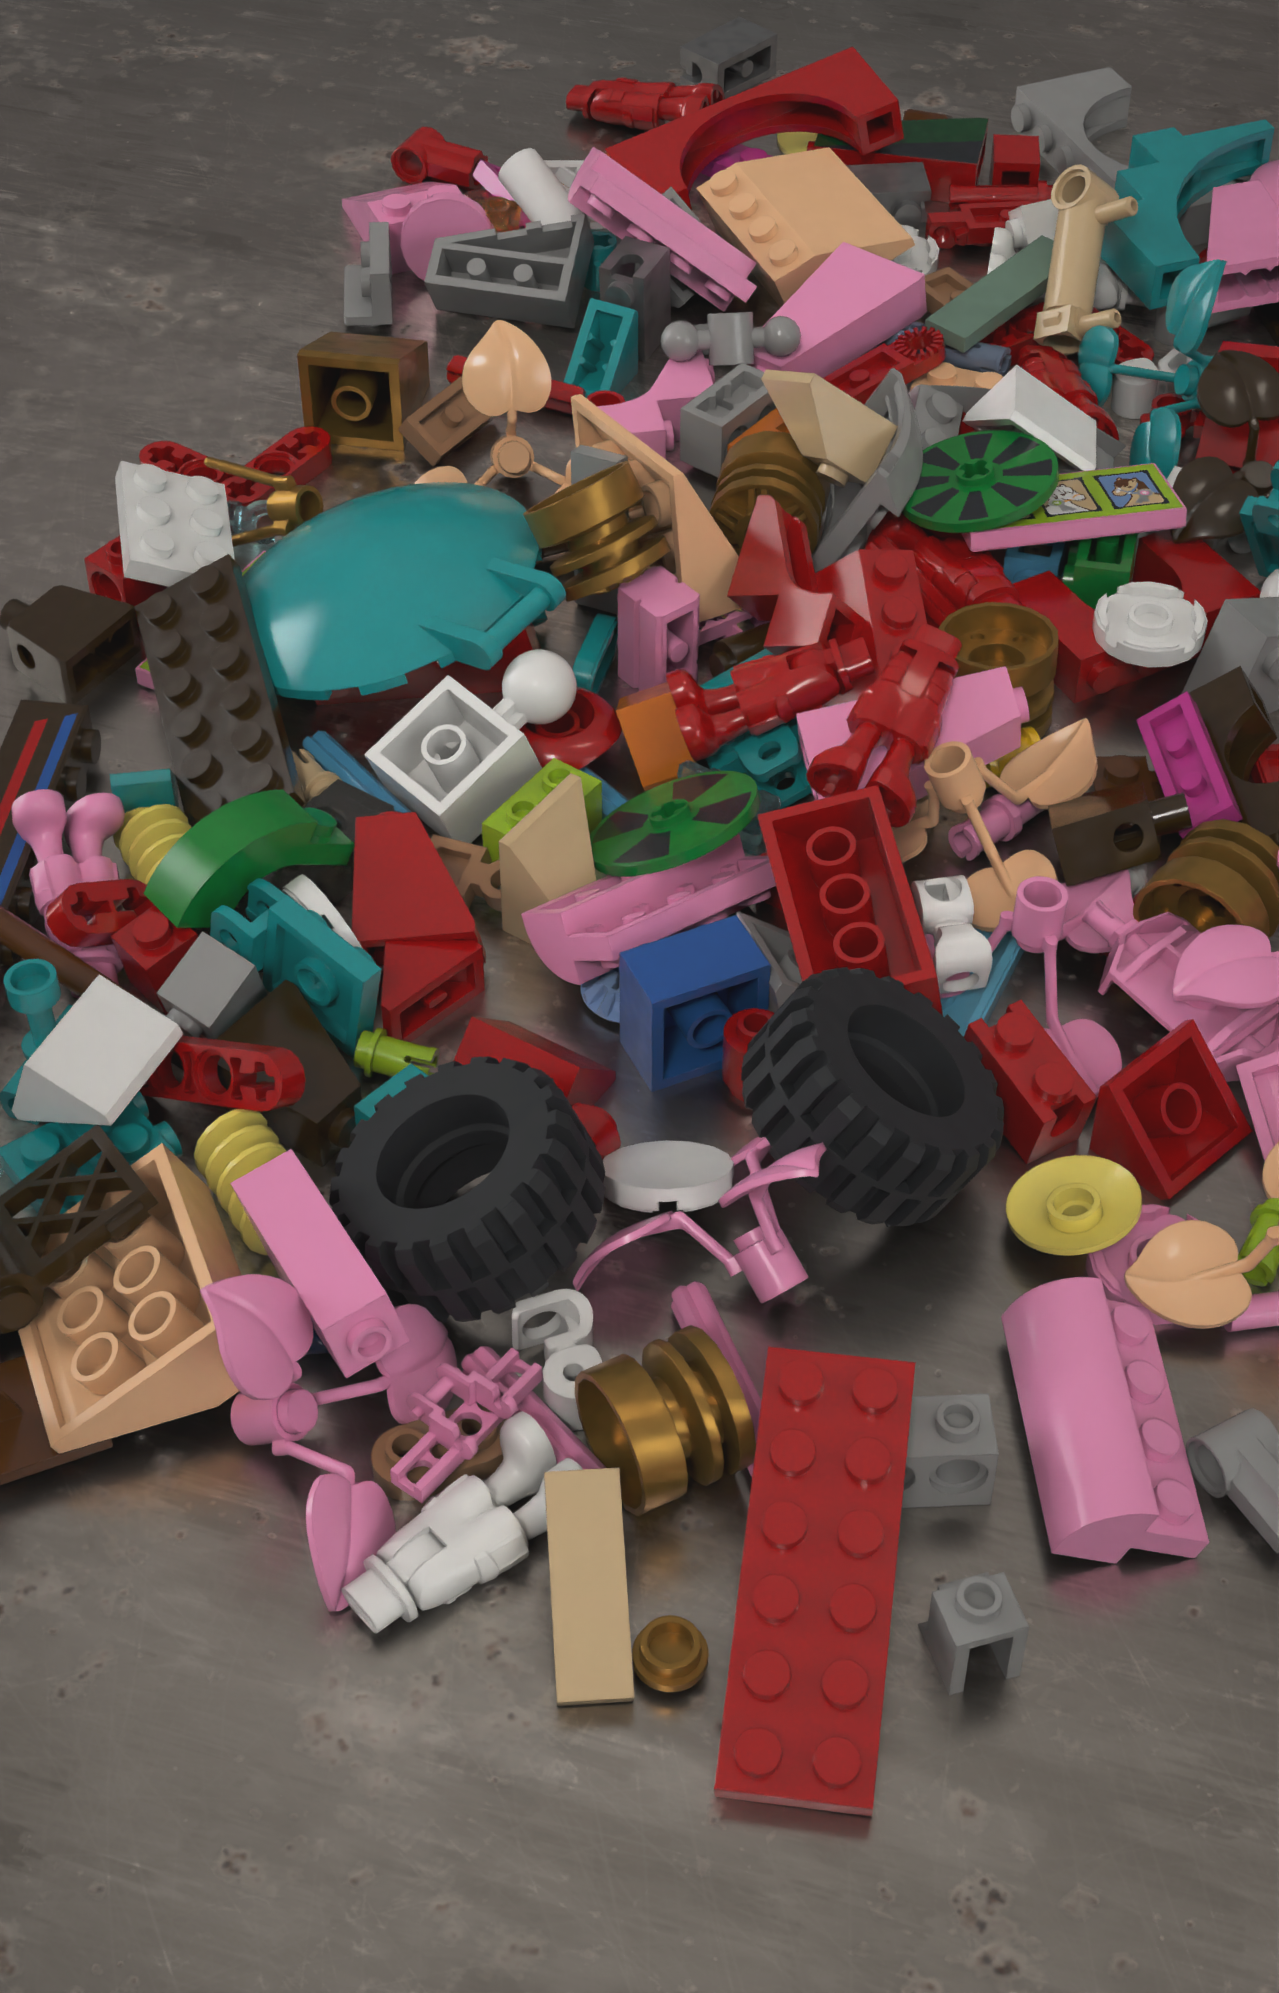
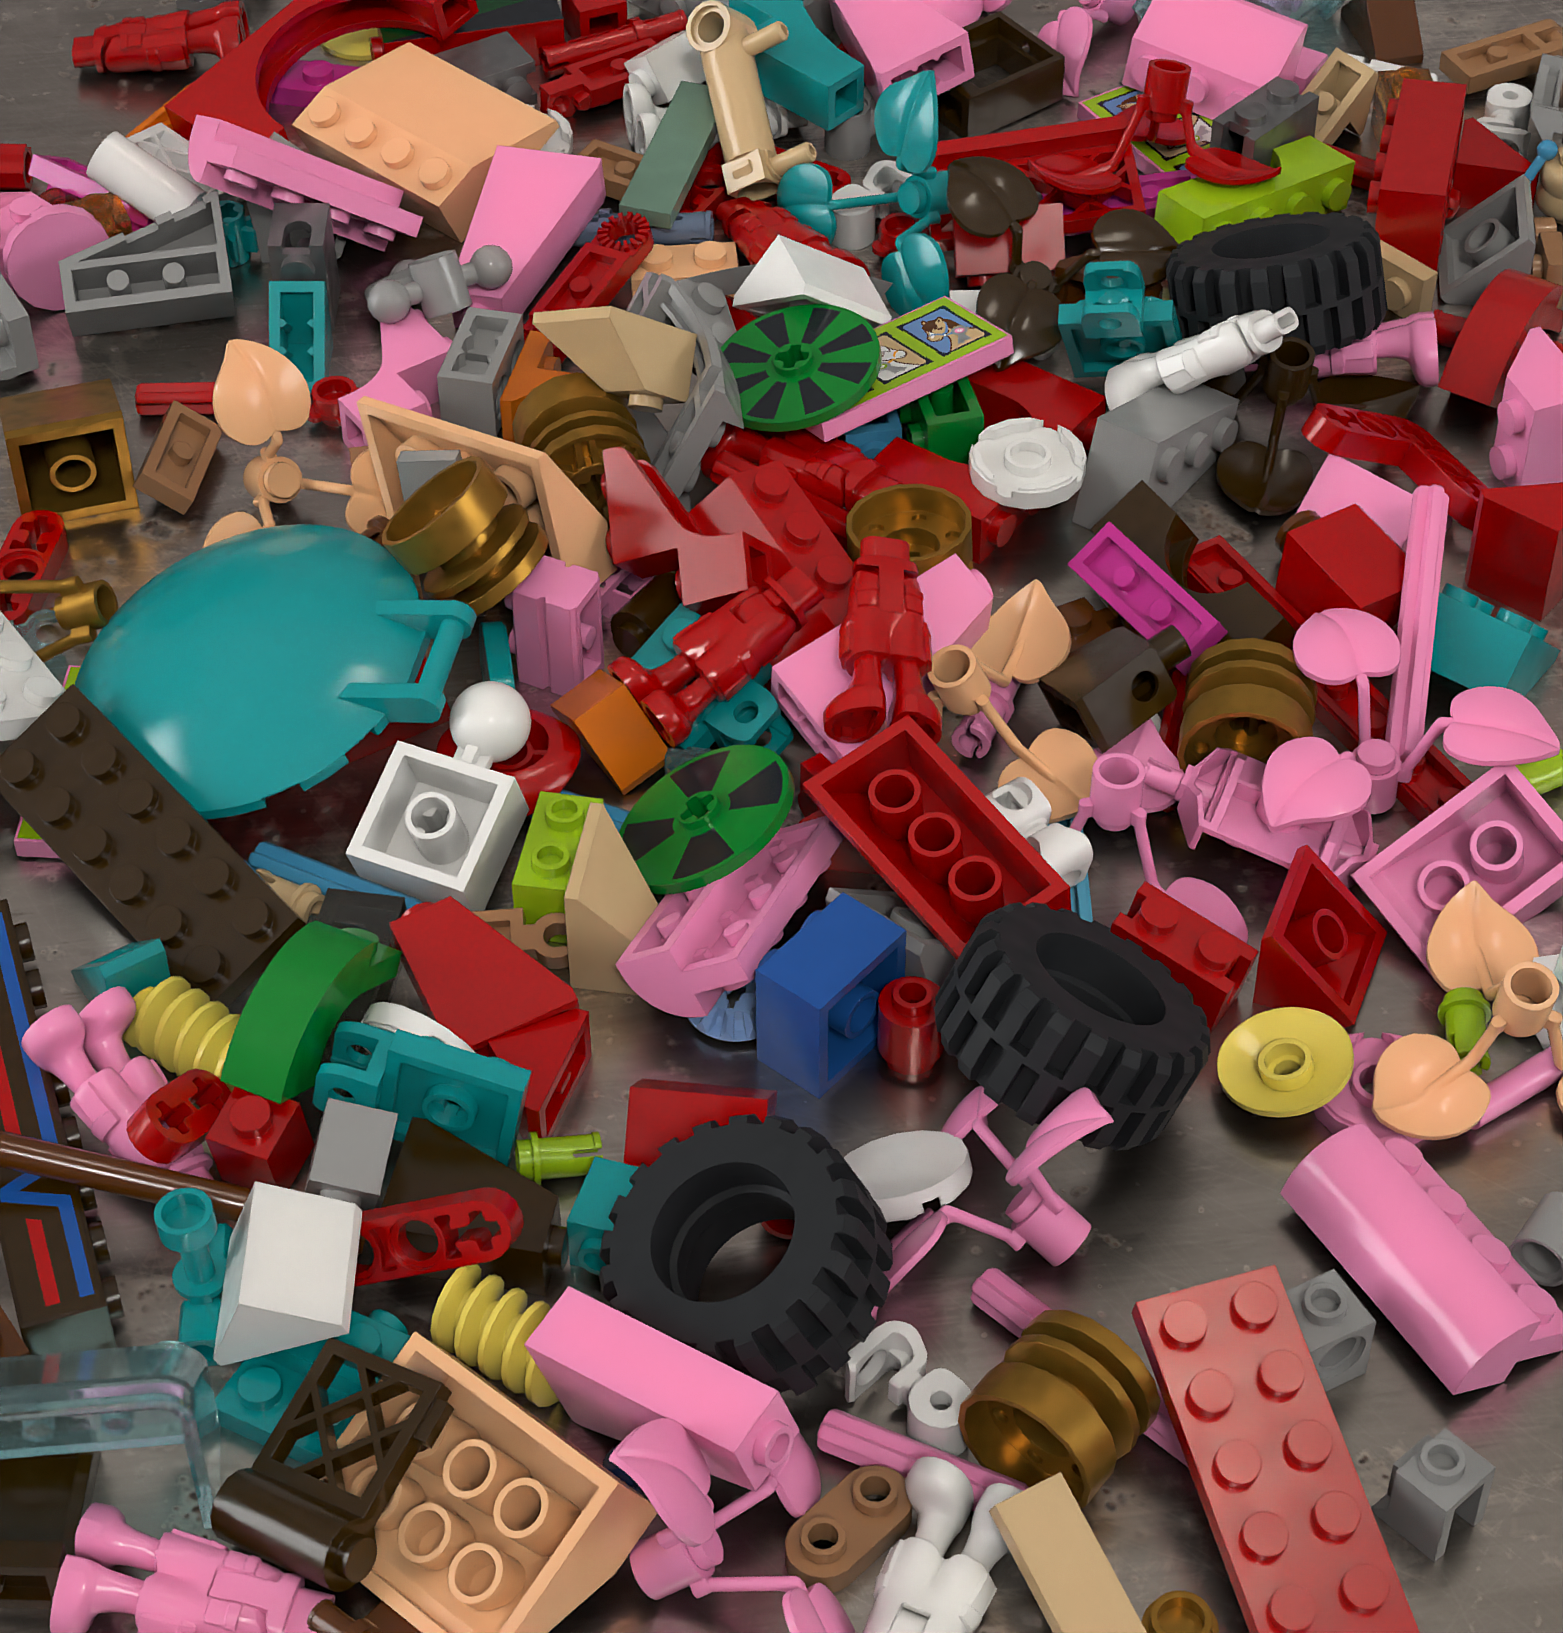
camera: 25 degrees left, 0 degrees up
bright pink piece [390,1348,543,1503] -> none

